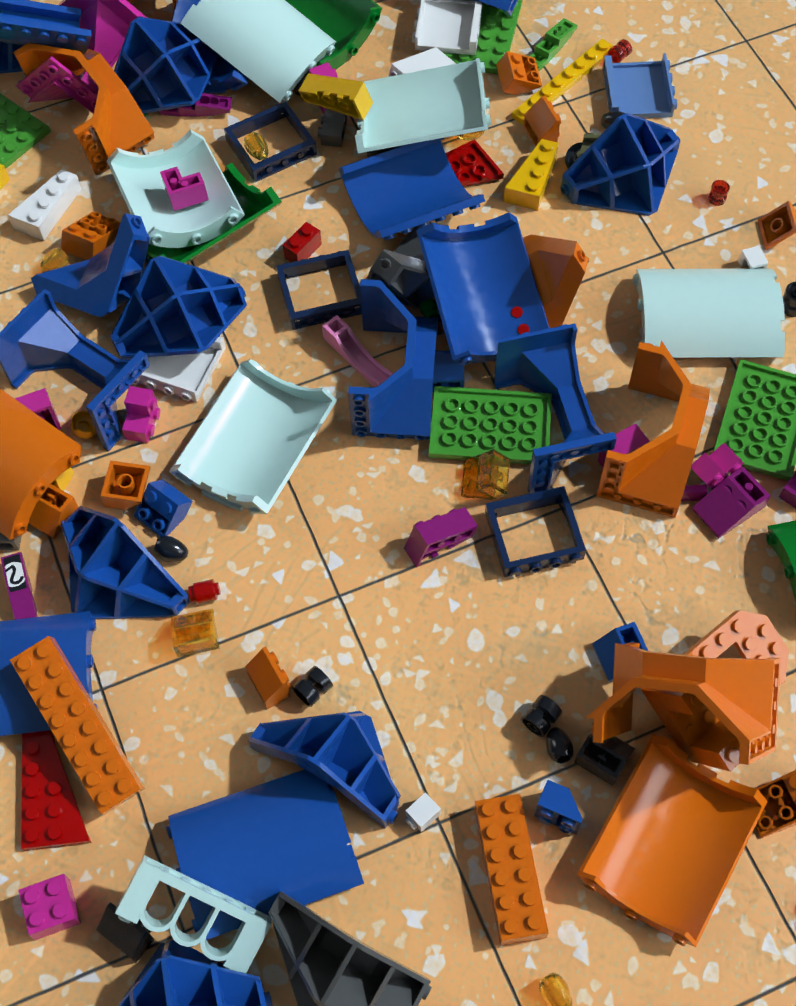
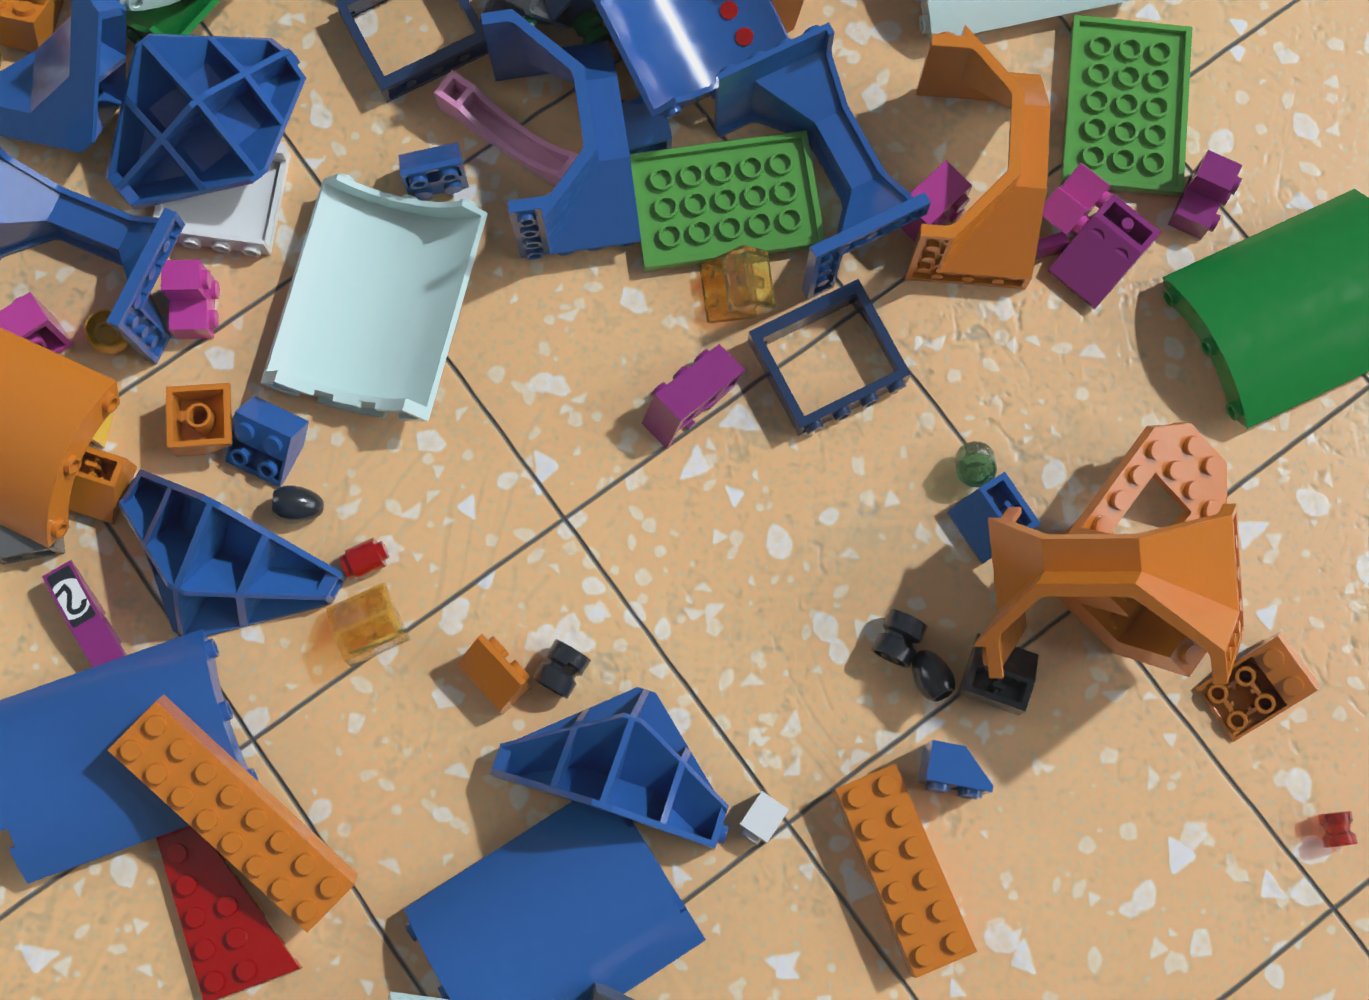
camera: 15 degrees left, 15 degrees up
orange panel [577,735,768,947] -> none
none -> blue slope [398,142,469,200]
none -> clear green head [955,441,997,488]

